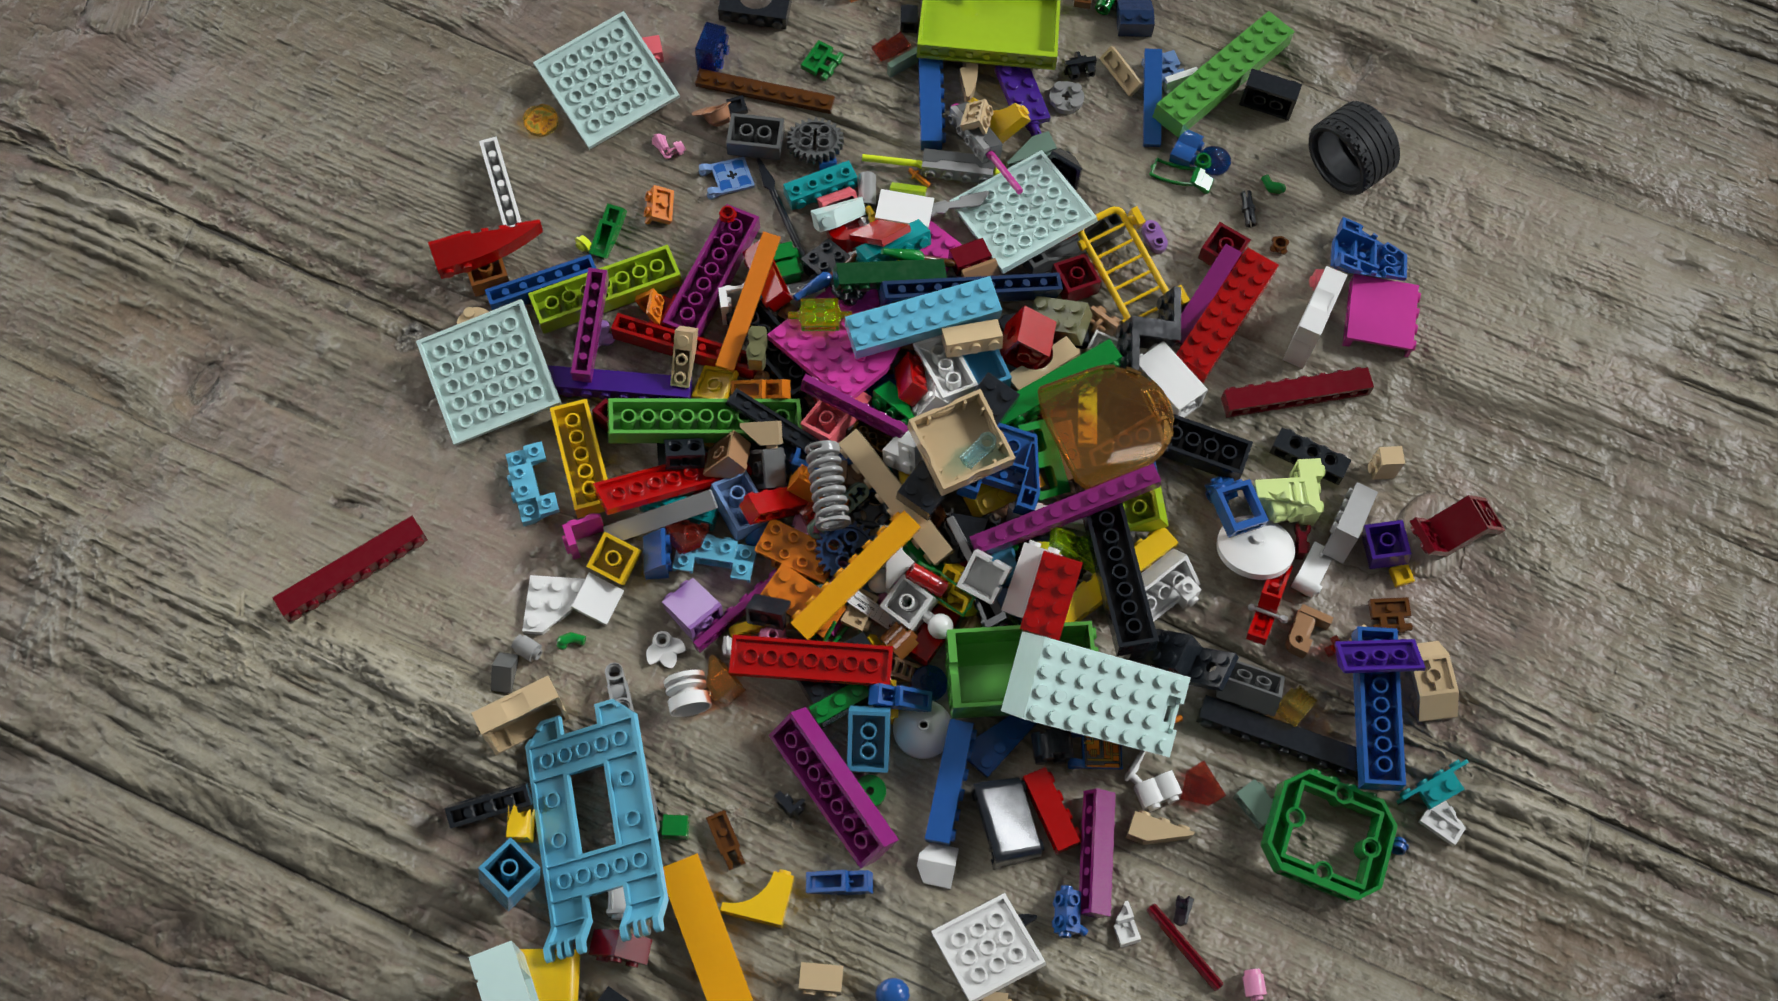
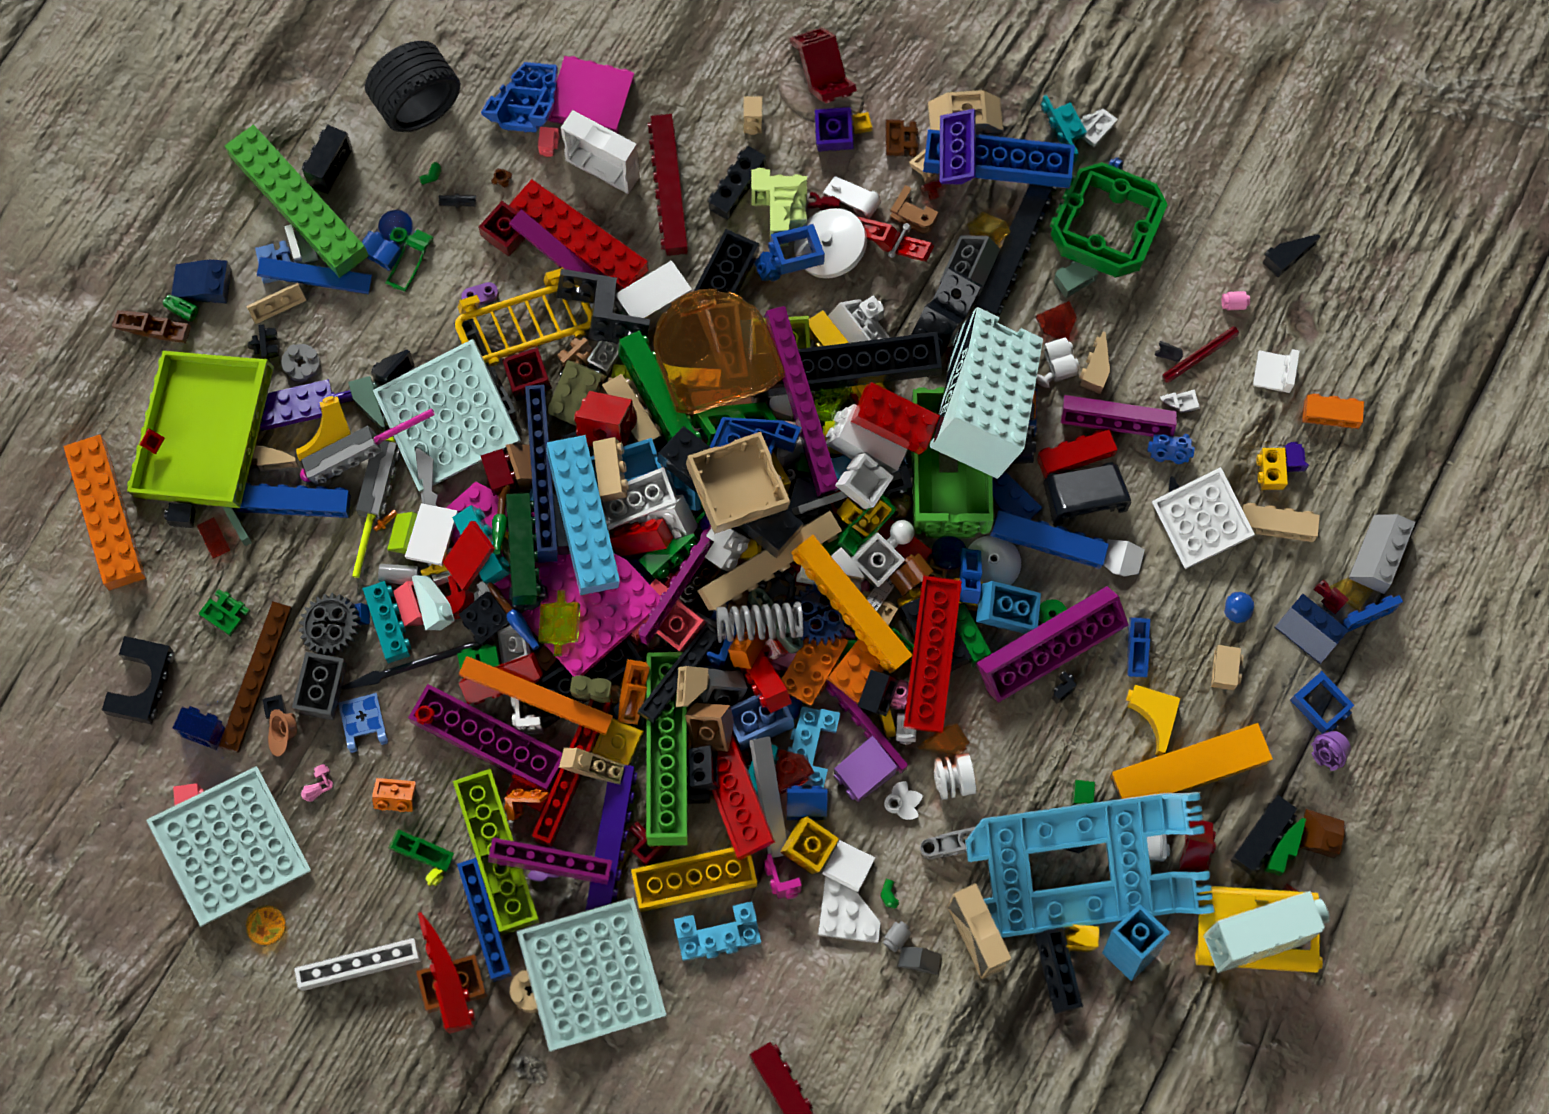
camera: 85 degrees left, 5 degrees up
reddish brown hinge [706,810,746,871] -> none
red axle [906,563,948,597] -> none
clear light blue piece [959,432,997,469] -> none
tan bracket [960,99,993,135] -> none
light grey wedge [1322,482,1378,563] -> none

